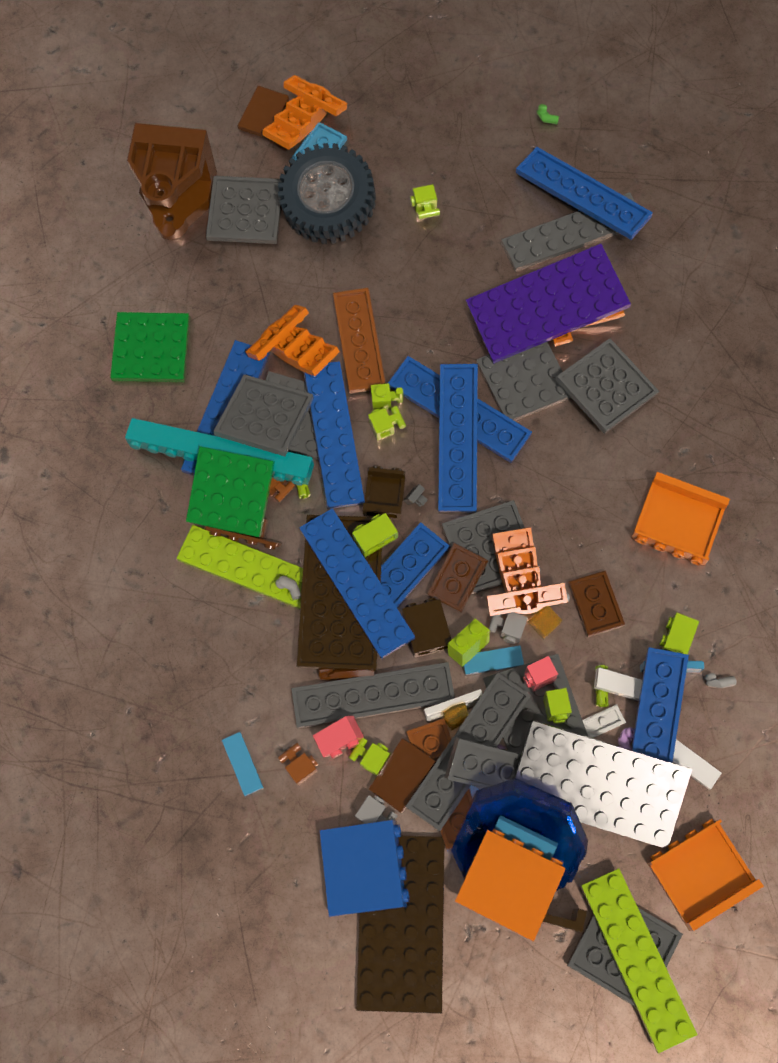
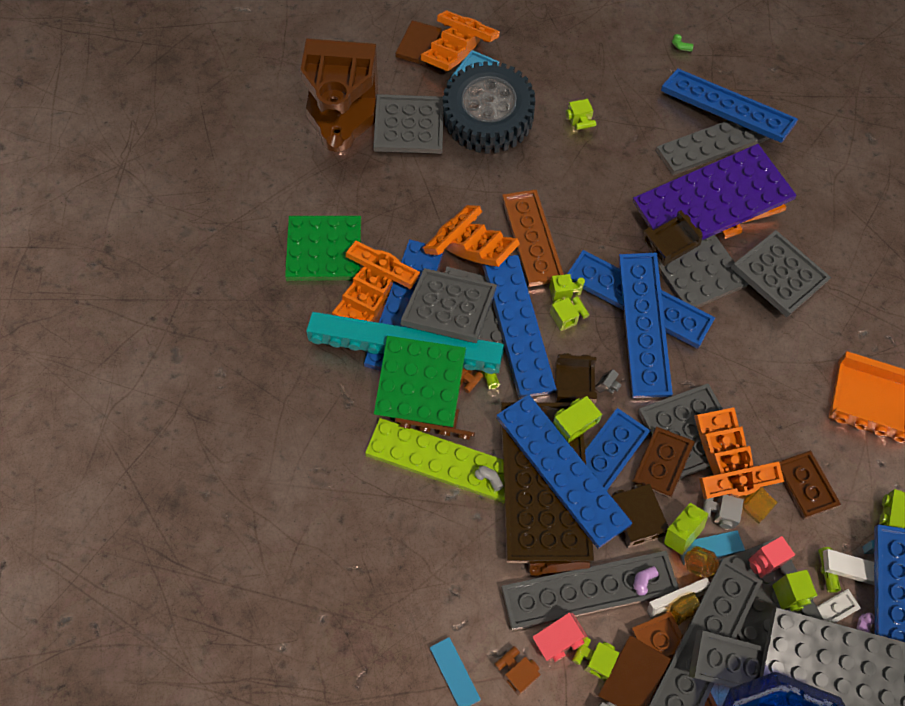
camera: 10 degrees left, 10 degrees down
none -> orange slope [332,241,420,322]
none -> lavender arm [633,566,658,596]
none -> dark brown panel [642,210,703,266]
none -> clear orange head [684,546,719,578]

